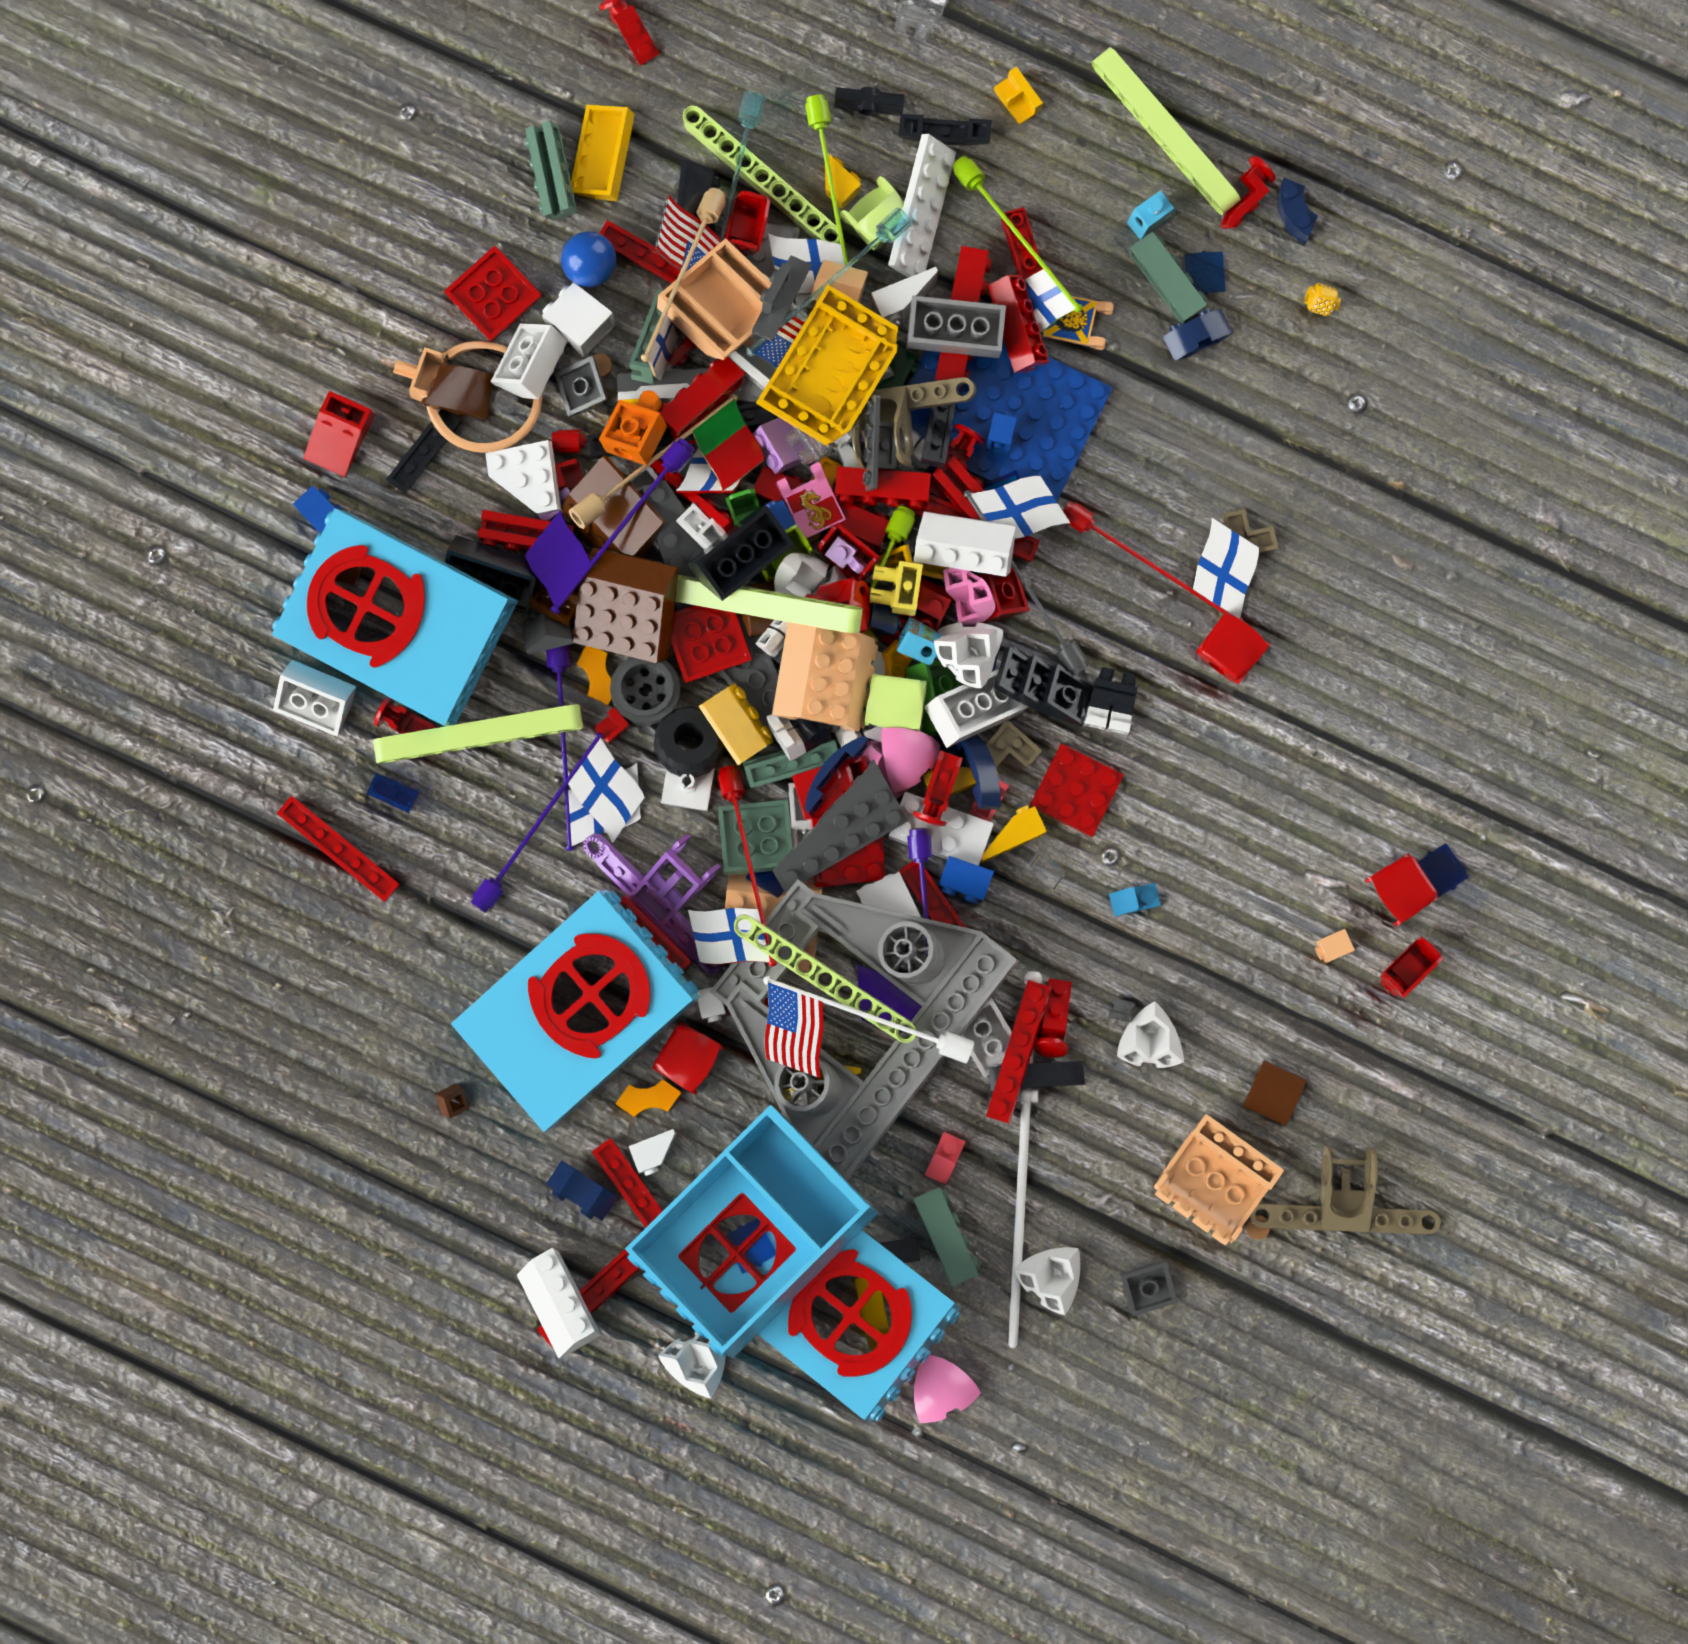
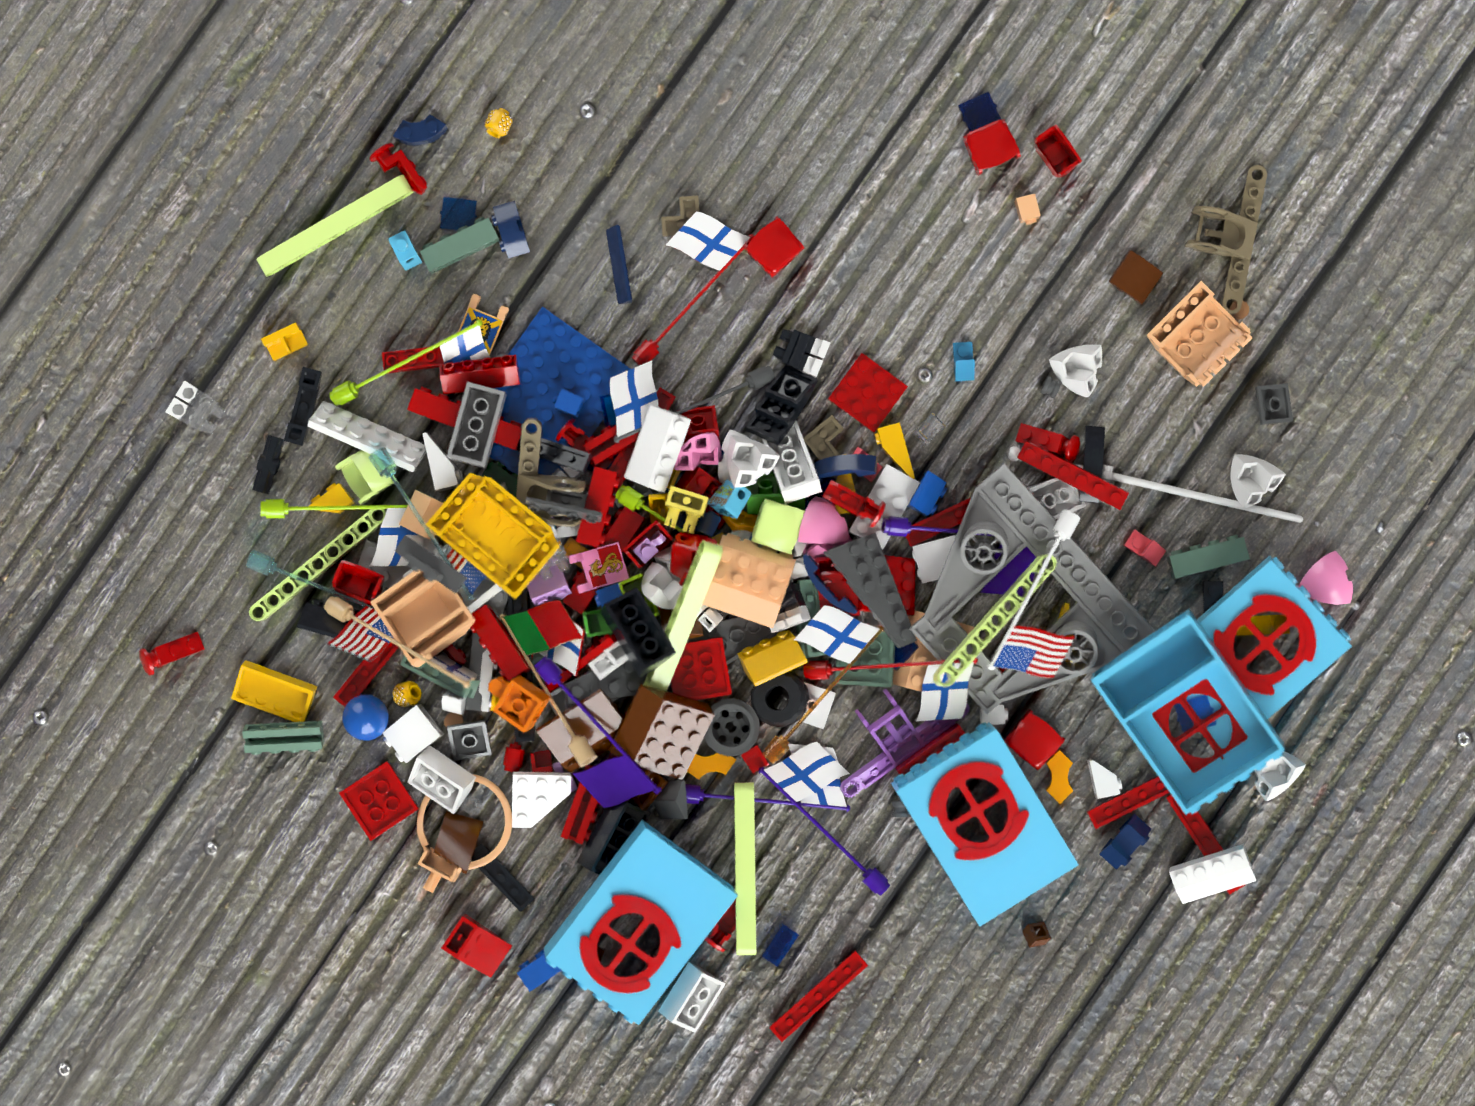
camera: 85 degrees left, 5 degrees up
none -> yellow head [393,681,421,707]
none -> white slope [442,690,466,715]
none -> dark blue slope [606,225,632,304]
none -> flag [762,605,884,764]

